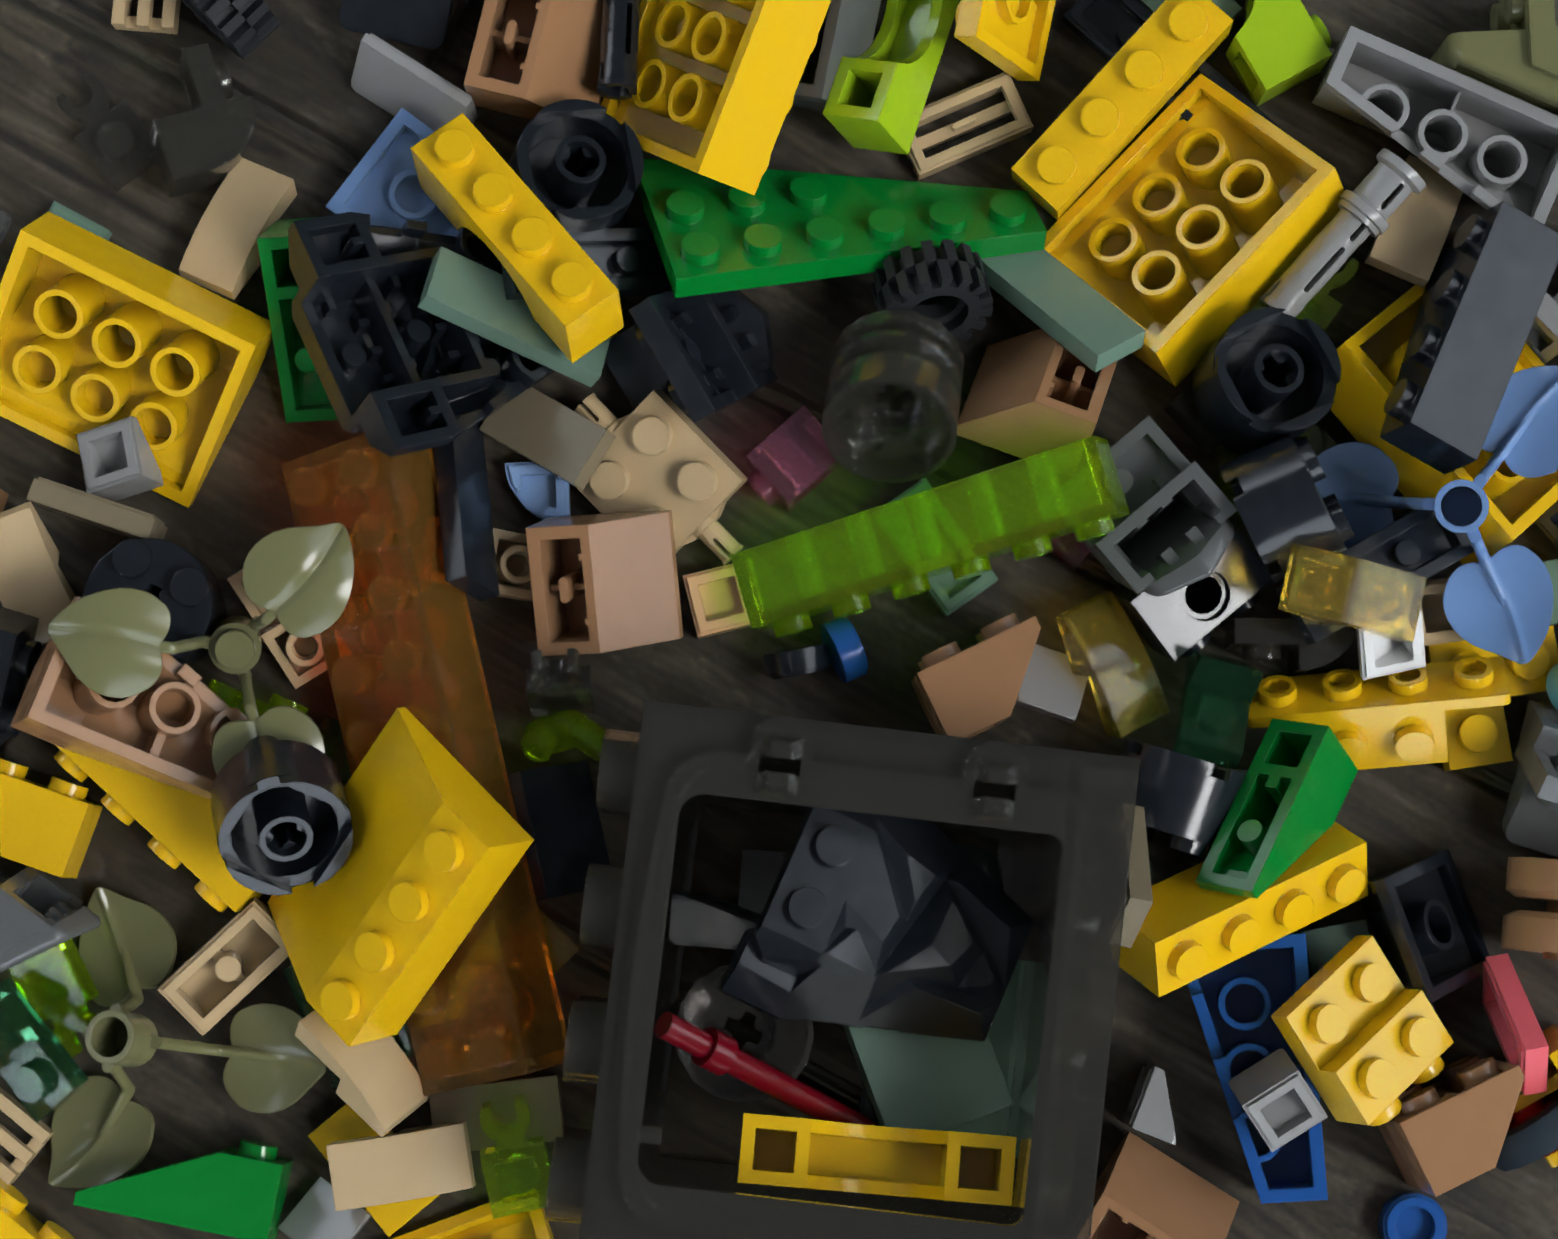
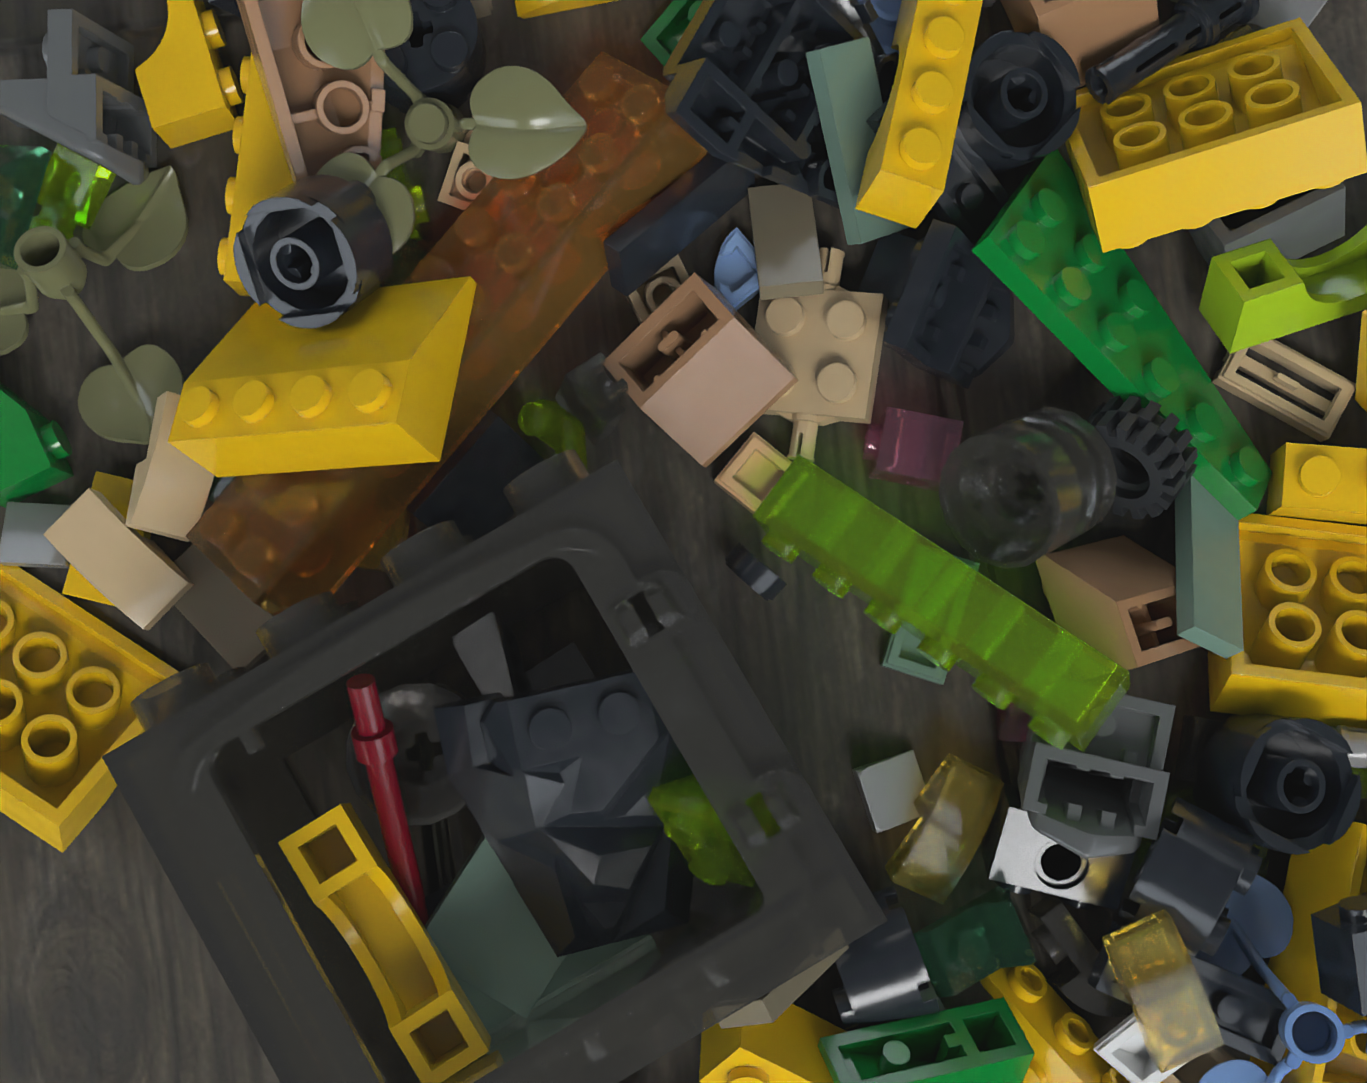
camera: 55 degrees right, 0 degrees up
tan brick [157,898,288,1036] -> none
clear neon green plate [479,1094,558,1219] -> none
blue tile [820,616,868,683] -> none
medium nougat slope [910,613,1041,751] -> none
none -> clear neon green slope [647,770,785,888]

